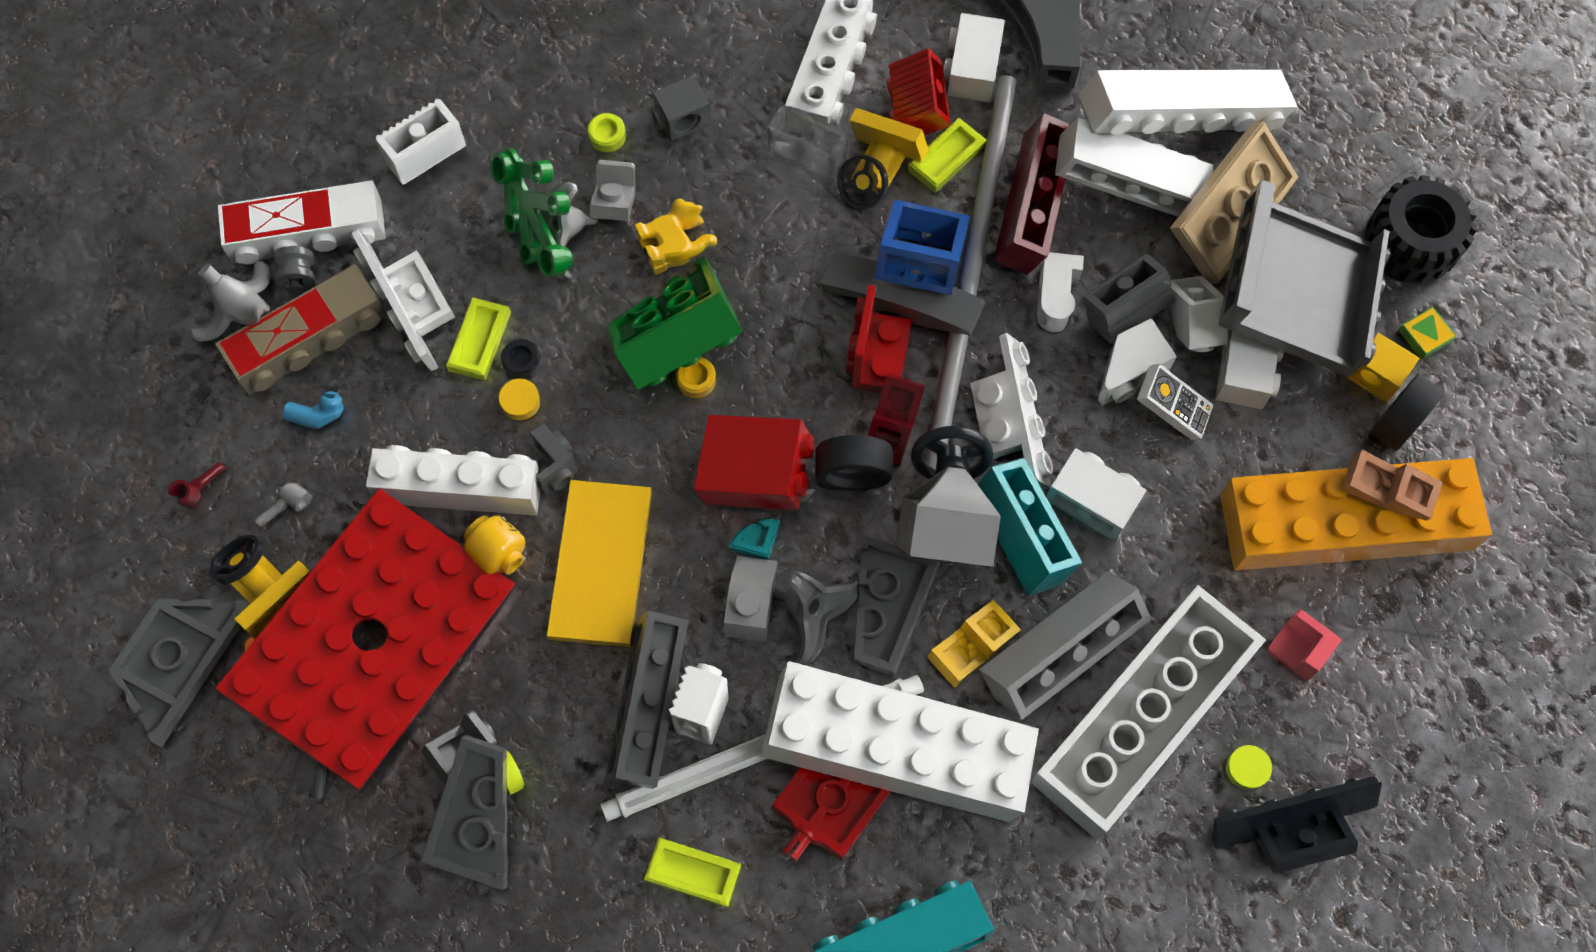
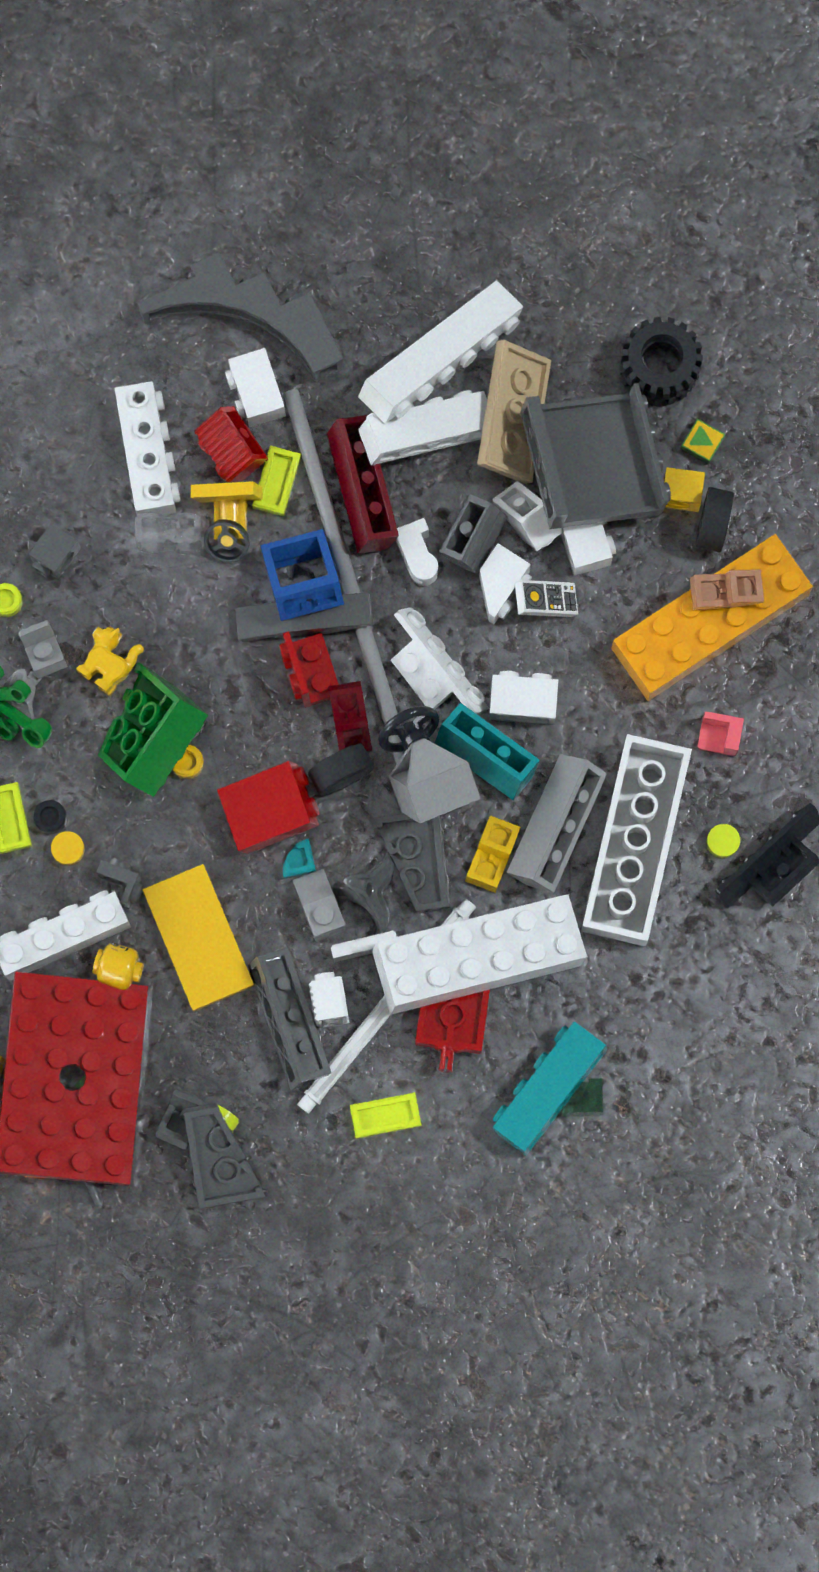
camera: 25 degrees left, 10 degrees up
none -> white tile [331,930,397,962]

